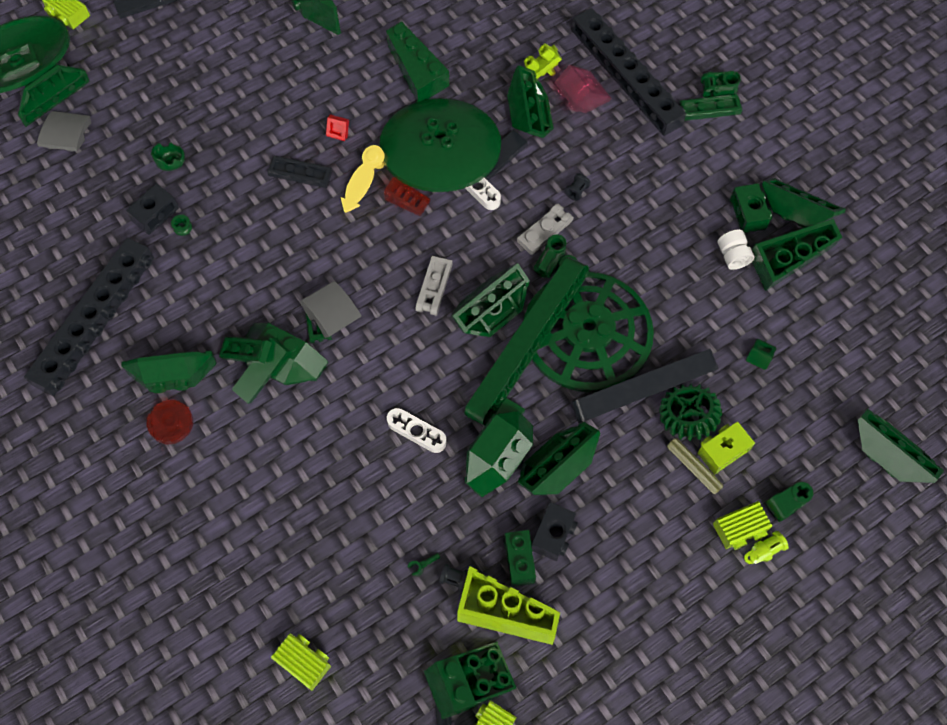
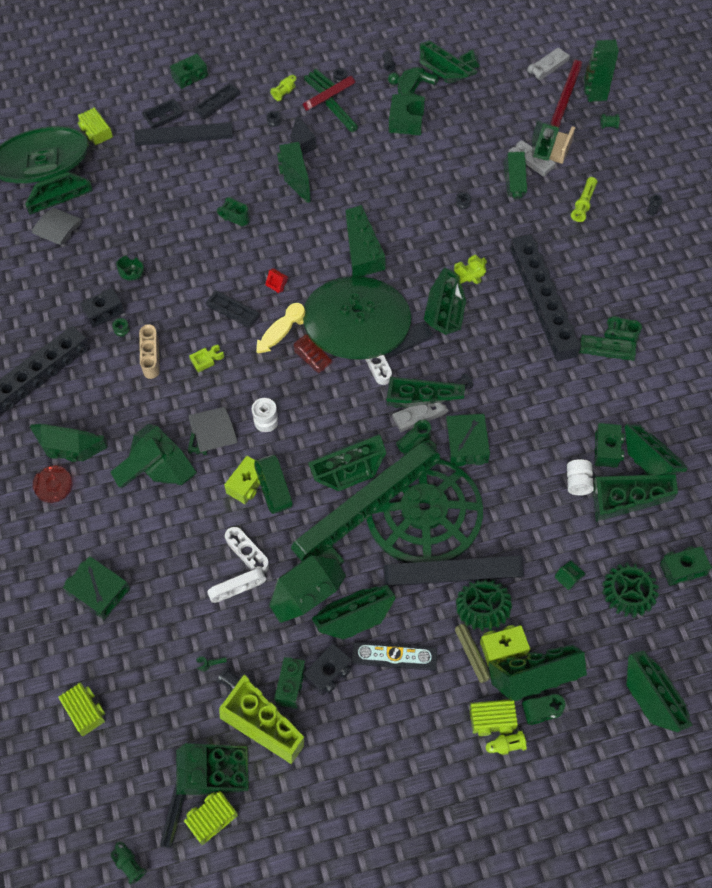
camera: 20 degrees right, 5 degrees down
dark green tile [219,336,272,364] -> none
light grey plate [416,256,453,316] -> none
clear pink slope [554,65,612,113] -> none
none -> dark green brick [63,556,130,621]
none -> tan beam [140,325,160,379]
none -> lime plate [189,345,224,373]
none -> white beam [207,569,266,603]
none -> dark green piece [217,197,250,226]
none -> lime brick [224,456,260,504]
none -> white wheel [252,398,278,432]
none -> dark green beam [254,454,292,514]
none -> tile [352,642,437,671]
none -> dark green wedge [386,377,465,408]
none -> dark green brick [445,414,490,467]
none -> dark green wedge [488,645,587,701]
none -> dark green gear [602,562,659,618]
none -> dark green brick [660,546,712,586]

